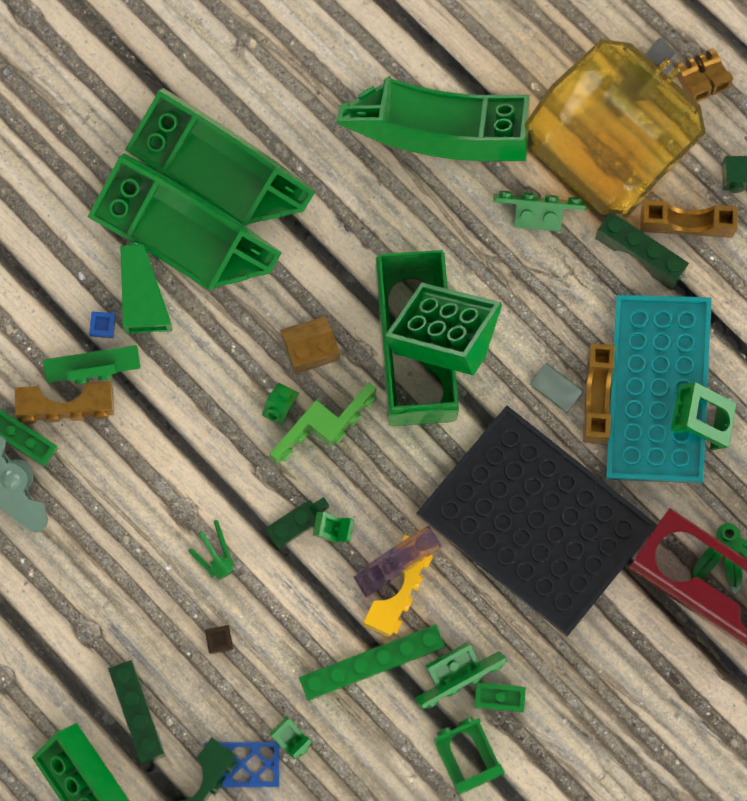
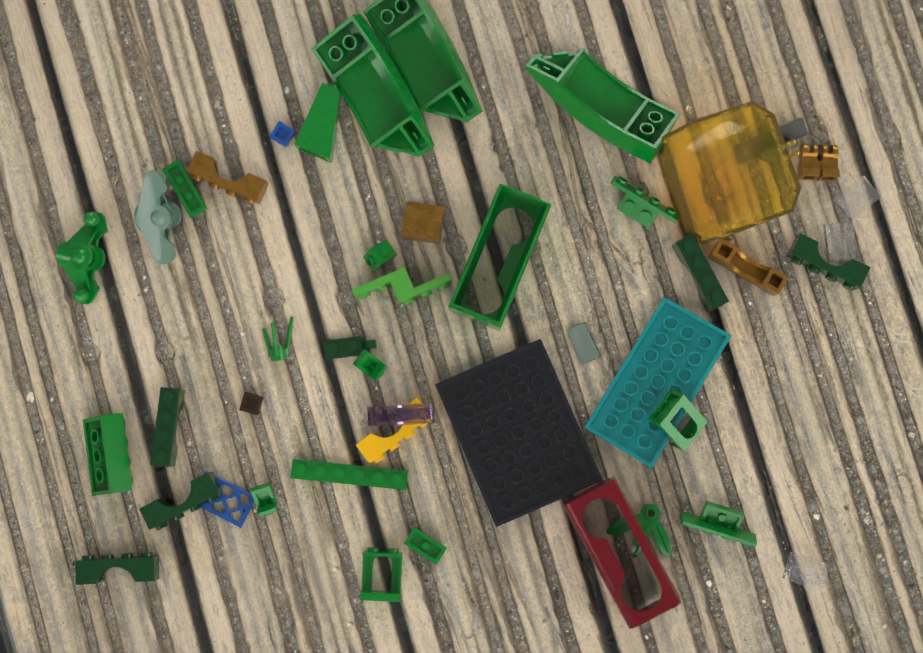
camera: 30 degrees right, 10 degrees up
green bracket [43,345,141,384] -> none
green slope [385,283,502,376] -> none
green bracket [415,642,508,709] -> none
pearl gold arch [582,343,615,445] -> none

